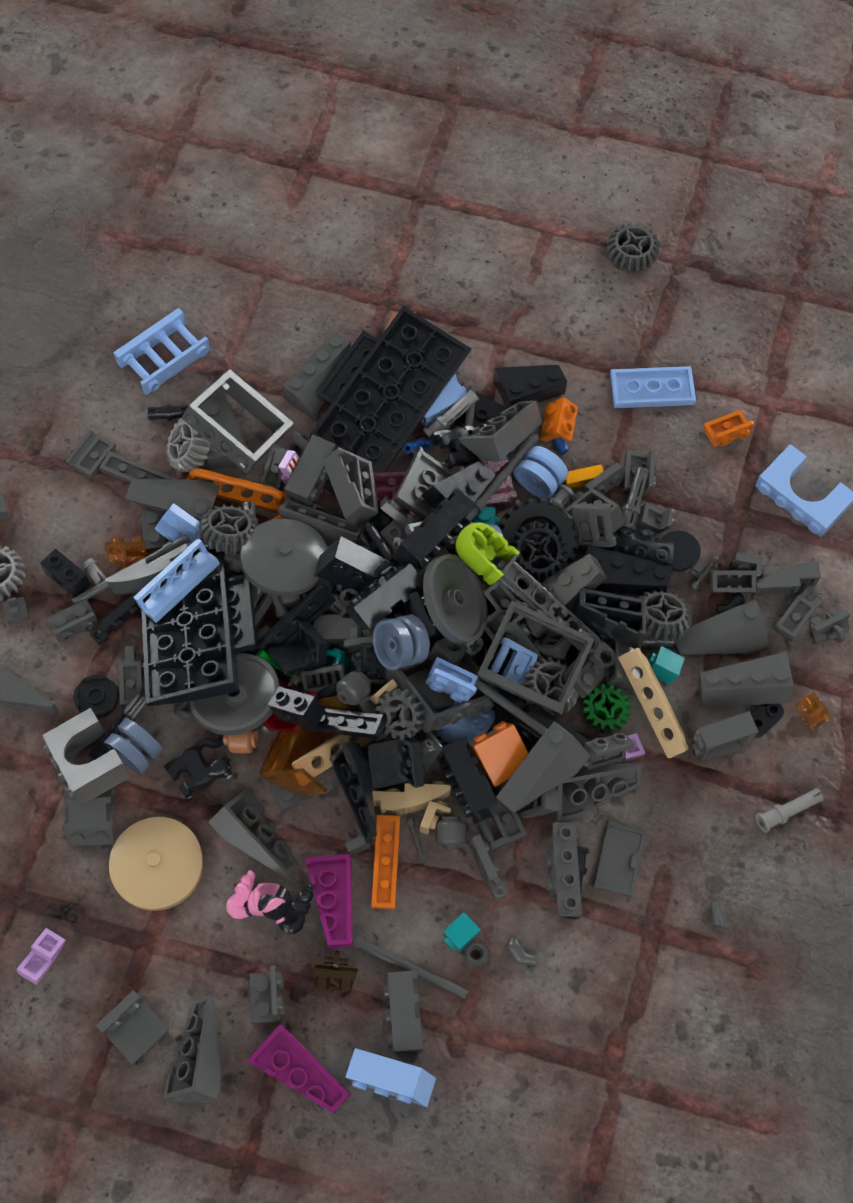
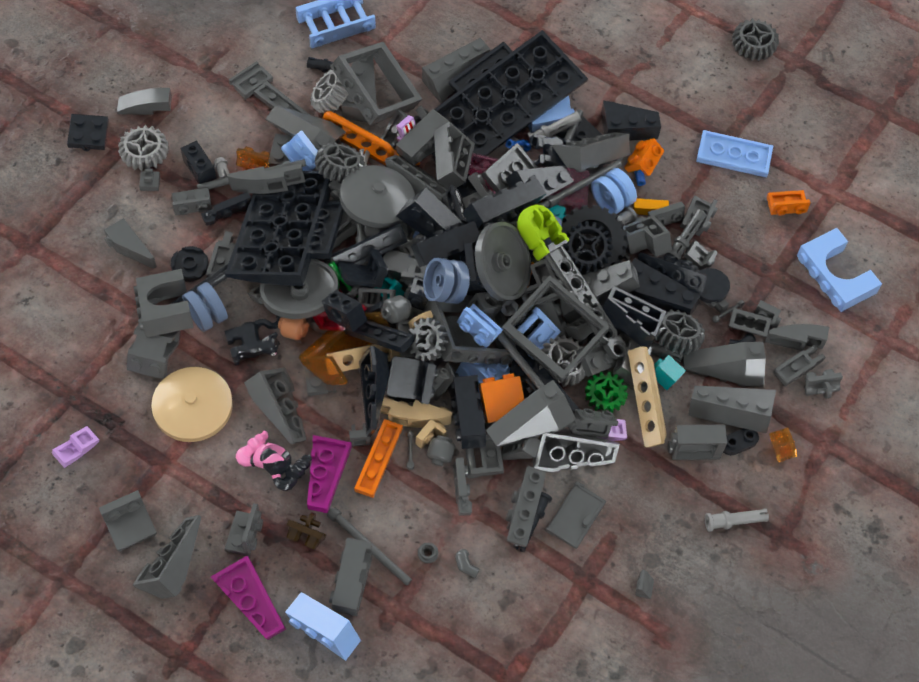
camera: 15 degrees right, 5 degrees down
light blue fence [133,538,220,623] -> none
teal brick [443,912,481,953] -> none
dark grey plate [572,503,616,547] -> none

